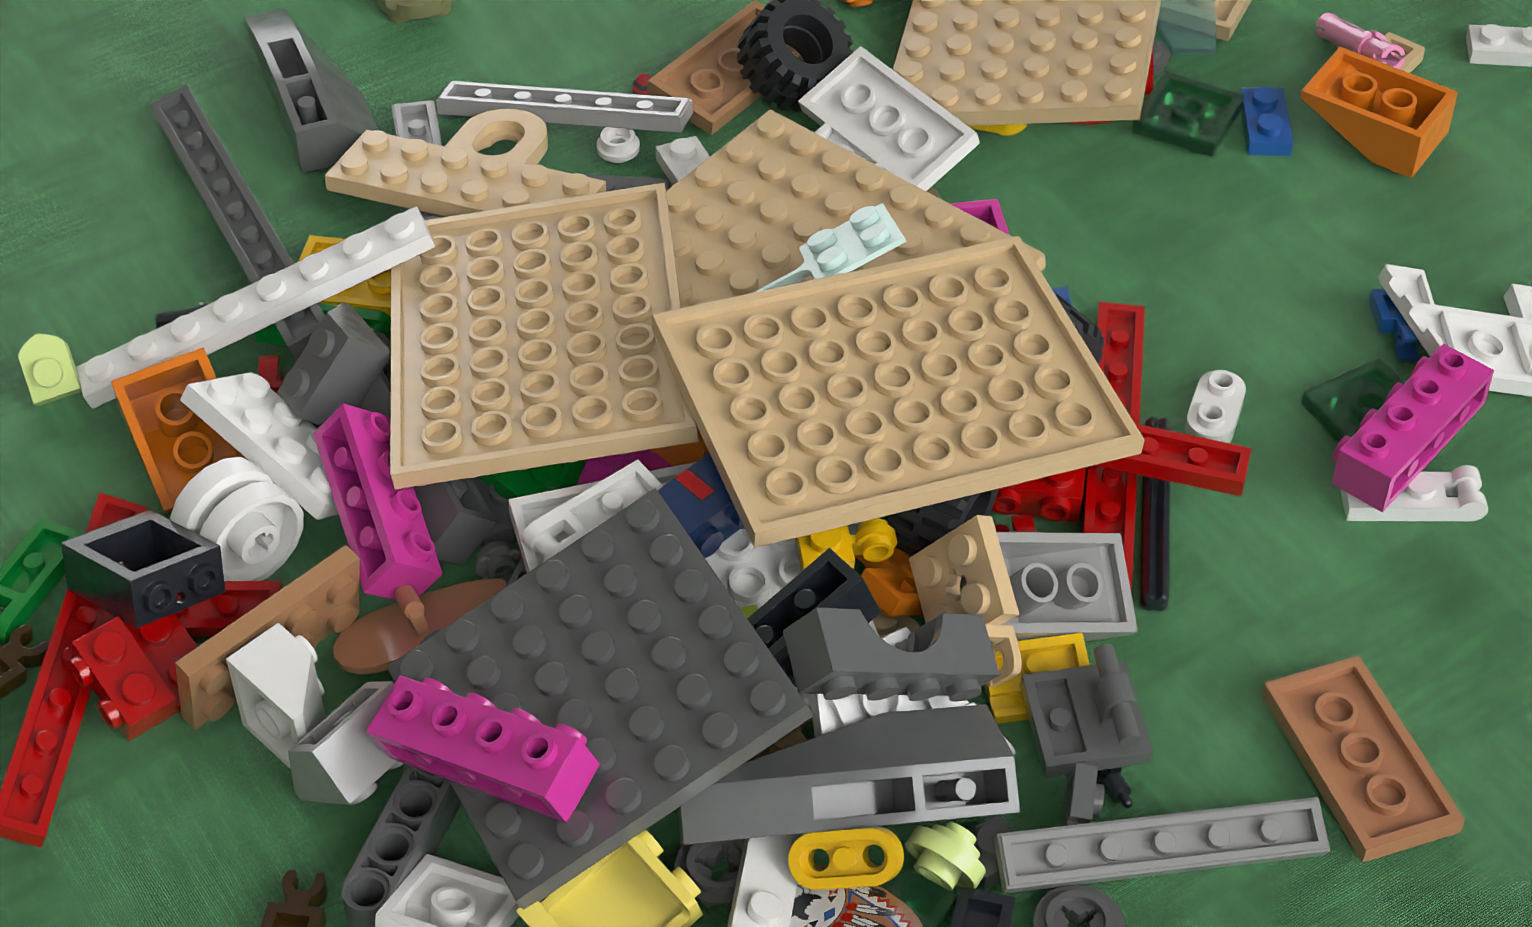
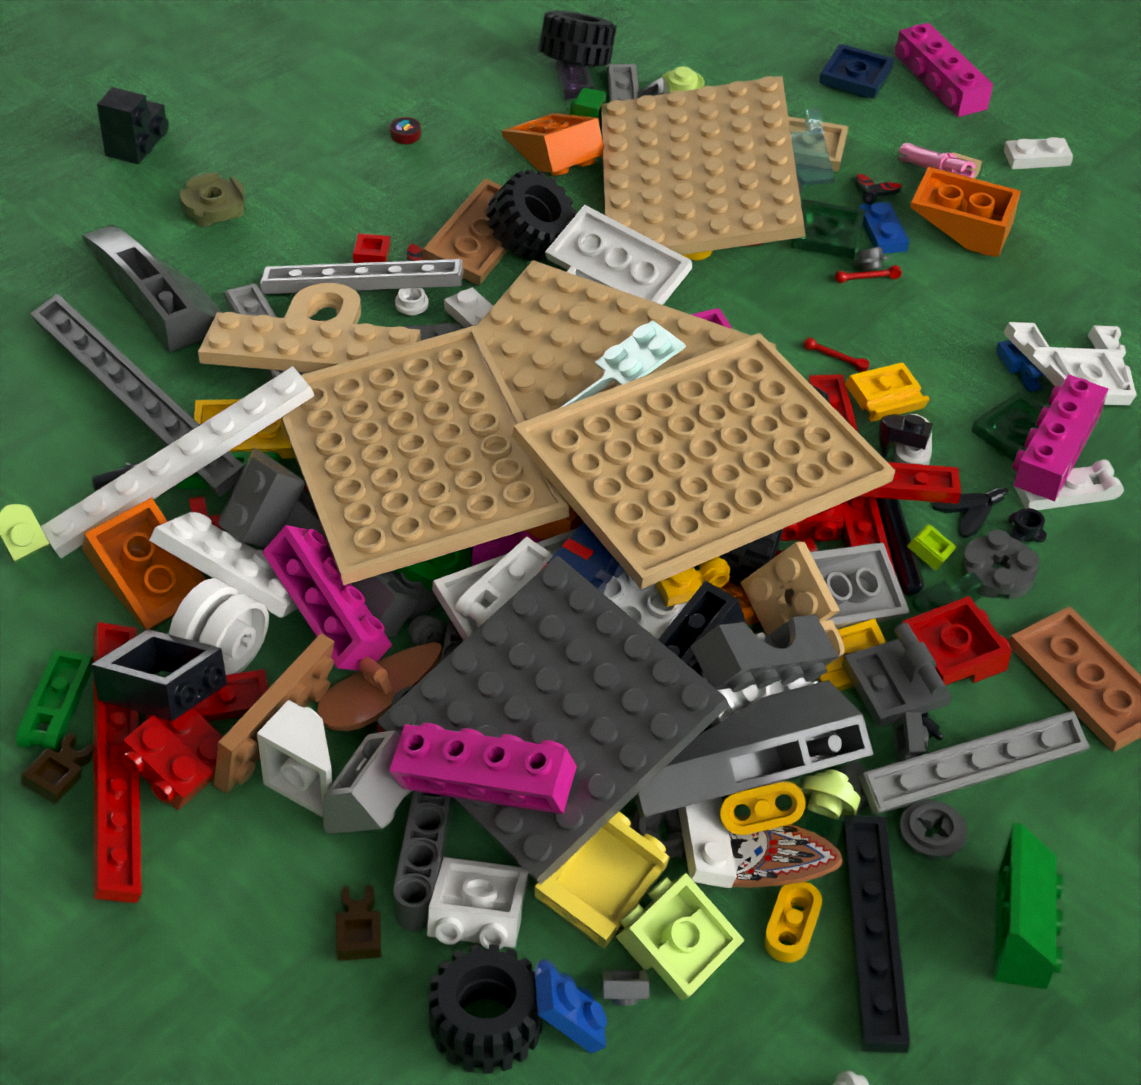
camera: 15 degrees left, 0 degrees up
none -> red plate [353,233,391,263]
none -> red hinge [803,337,870,372]
none -> red hinge [835,265,902,284]
none -> yellow plate [845,362,930,422]
none -> dark grey plate [853,247,889,271]
none -> black piece [855,174,902,204]
none -> black plate [878,414,933,458]
none -> red plate [902,596,1011,685]
none -> lime tile [907,524,957,571]
none -> clear green plate [912,572,983,614]
none -> black piece [932,488,1009,538]
none -> dark grey plate [961,529,1040,599]
none -> black plate [1008,508,1047,543]

